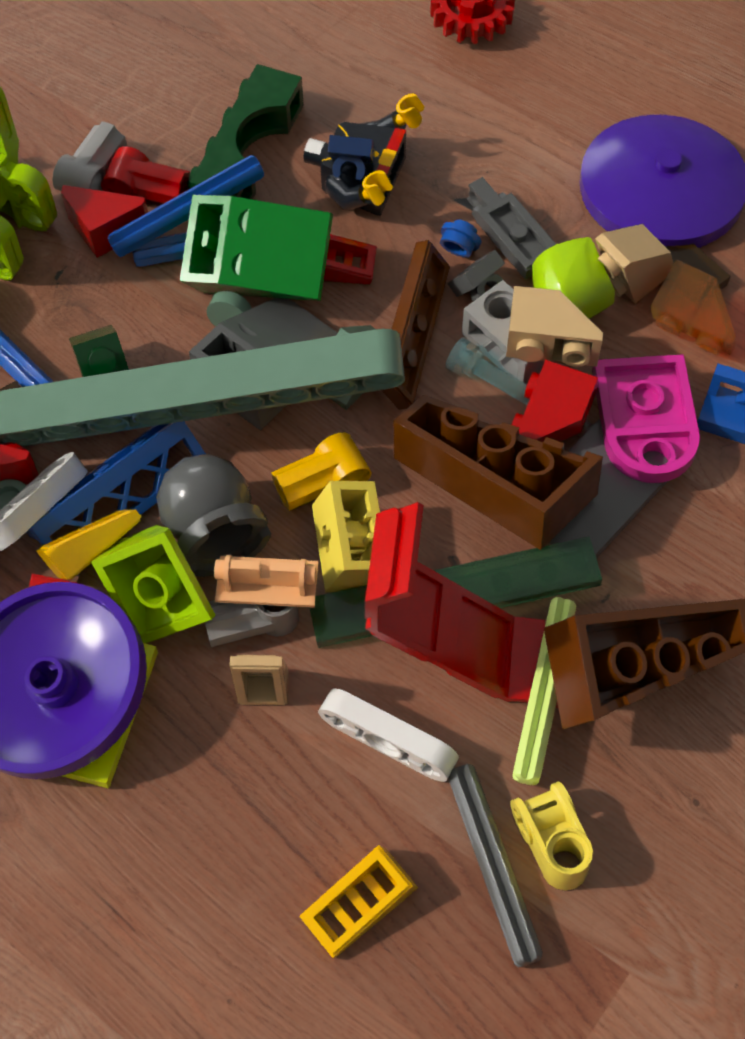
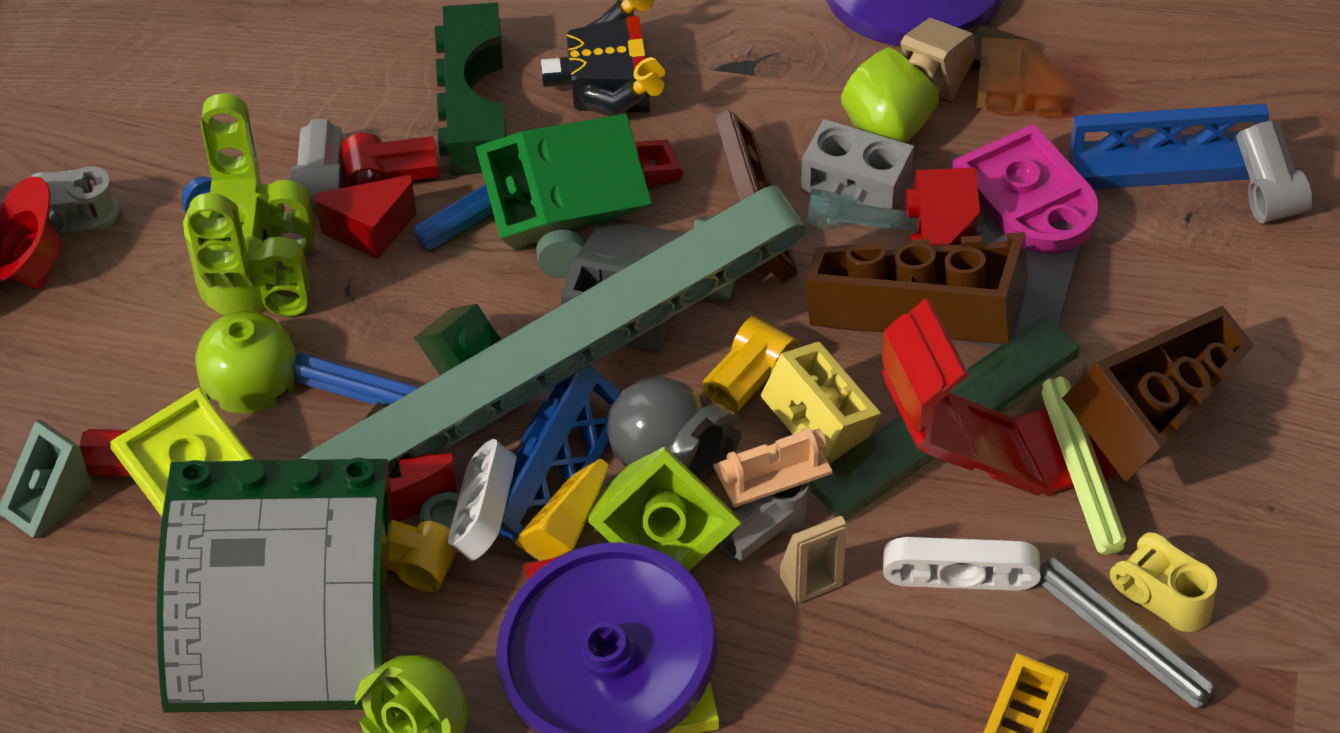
camera: 25 degrees left, 10 degrees down
blue axle [108,155,264,257] -> none
dark blue tile [328,135,376,183] -> none
blue plate [440,220,482,258] -> none
dark grey tile [447,250,505,301] -> none
dark grey hinge [467,177,556,280] -> none
tan slope [506,286,603,367] -> none

